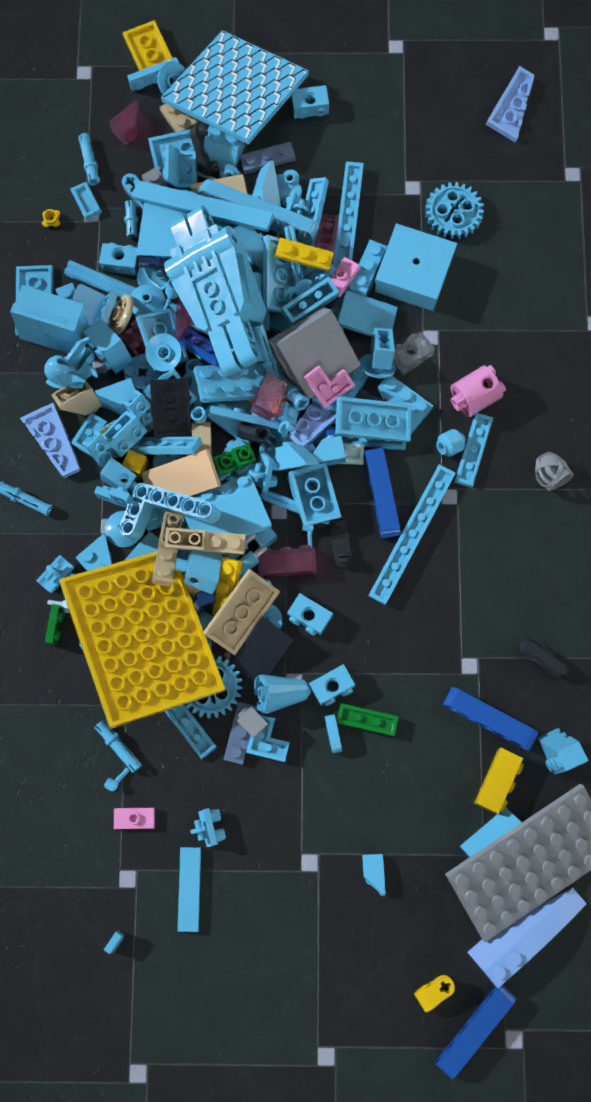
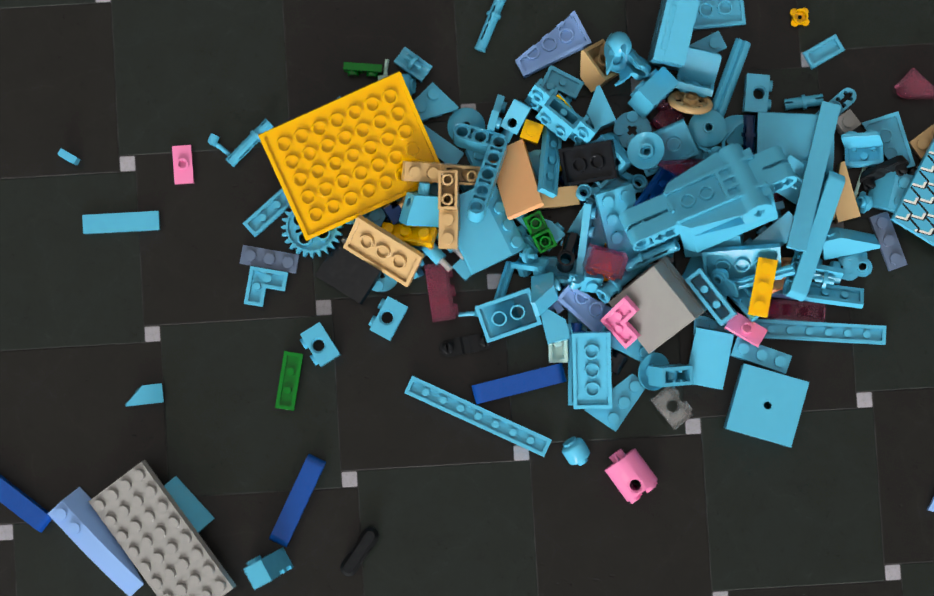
camera: 85 degrees right, 10 degrees up
medium azure pin [78,133,100,185] -> none
medium azure hips [190,808,226,847] -> none
light grey brick [237,707,268,739] -> none
medium azure cone [254,674,311,714] -> none
medium azure beam [325,714,342,753] -> none
yellow piece [414,975,455,1012] -> none
medium azure gear [425,182,484,239] -> none
medium azure tile [454,413,493,488] -> none
yellow brick [474,748,524,814] -> none
light grey helmet [535,452,574,491] -> none

